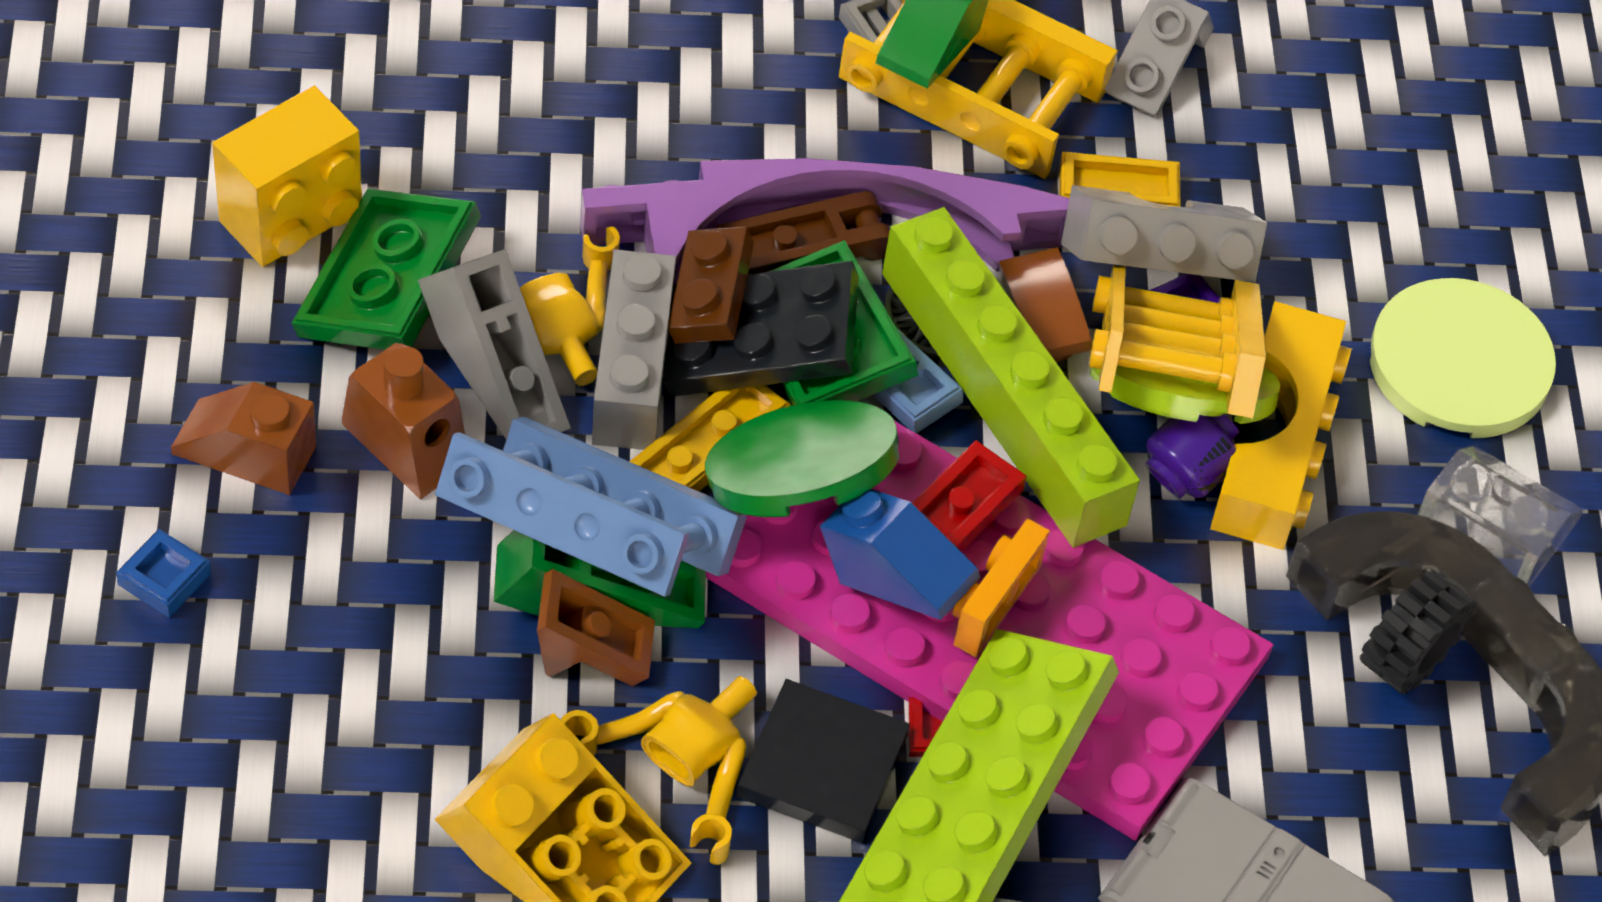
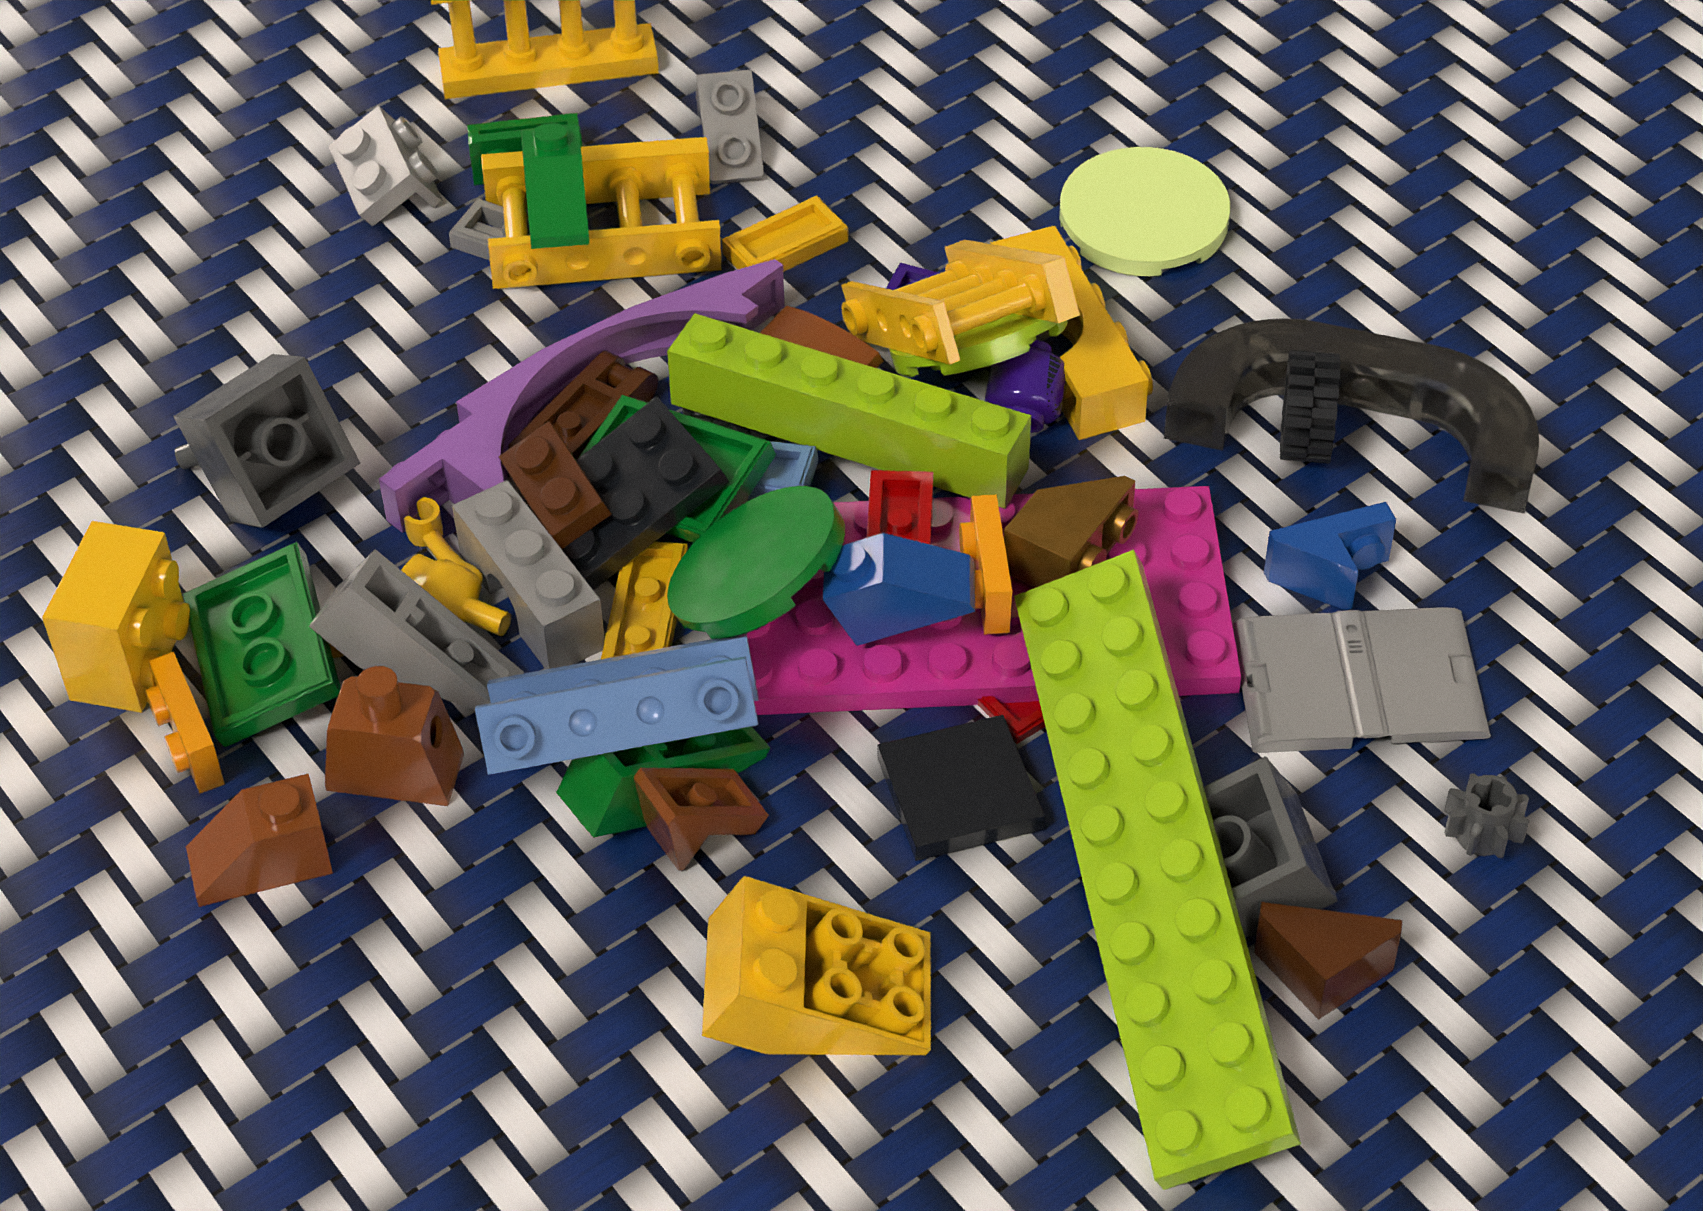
camera: 30 degrees left, 5 degrees down
blue tile [116,529,212,618] -> none
yellow piece [561,676,757,865] -> none
light grey arch [1061,185,1267,282] -> none
clear slope [1411,446,1584,599] -> none
none -> light orange plate [145,651,225,794]
none -> dark grey piece [173,354,360,528]
none -> pearl gold slope [1004,476,1139,588]
none -> blue slope [1264,502,1396,610]

